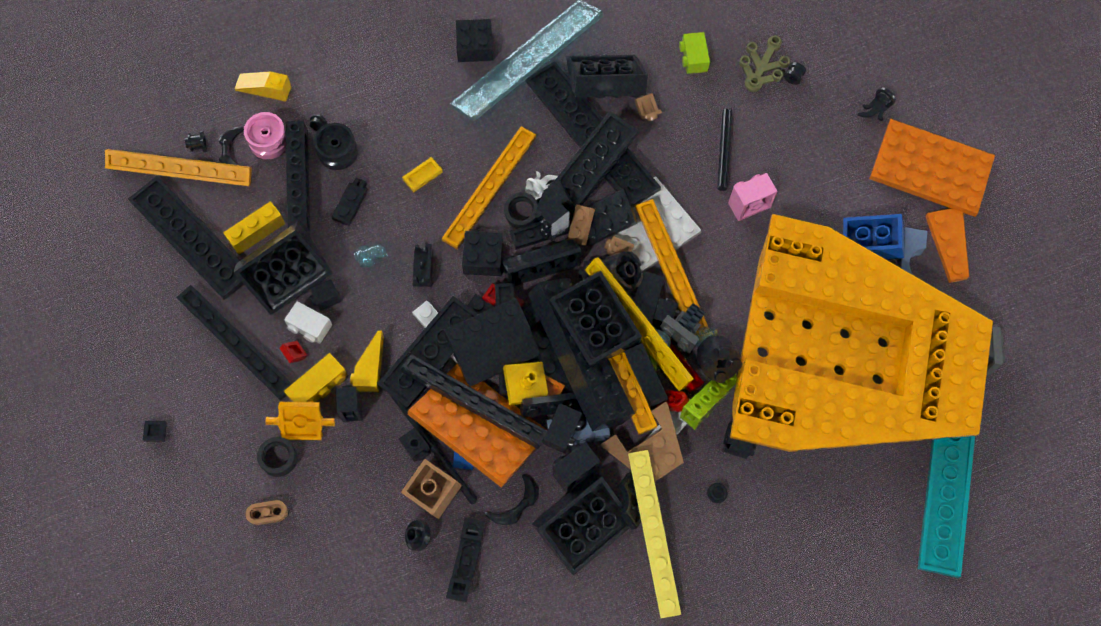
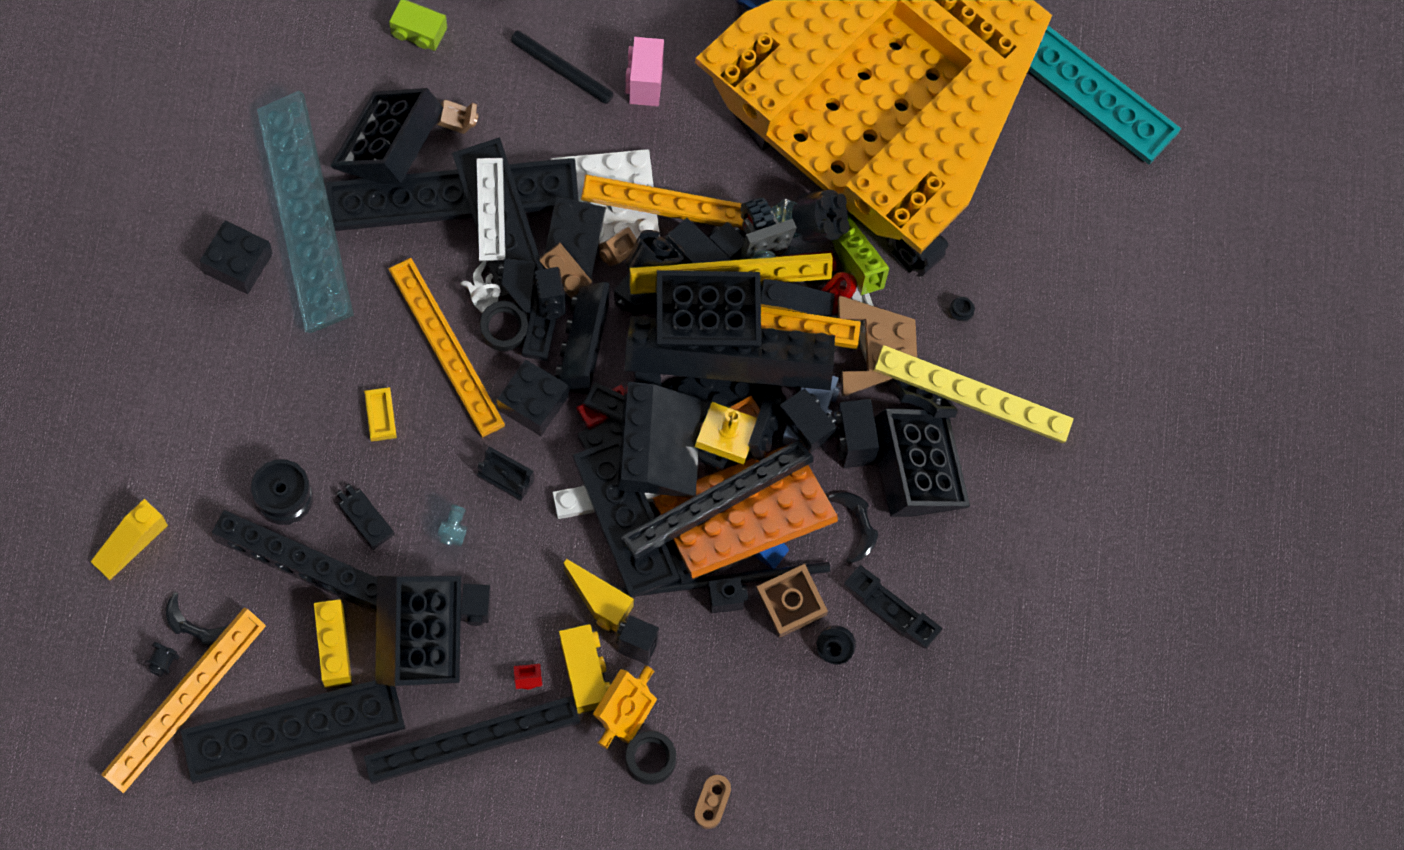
camera: 65 degrees left, 0 degrees up
bright pink wheel [244,112,286,160] -> none
white brick [284,301,332,344] -> none
black plate [310,115,327,131] -> none
none -> white plate [477,158,505,261]

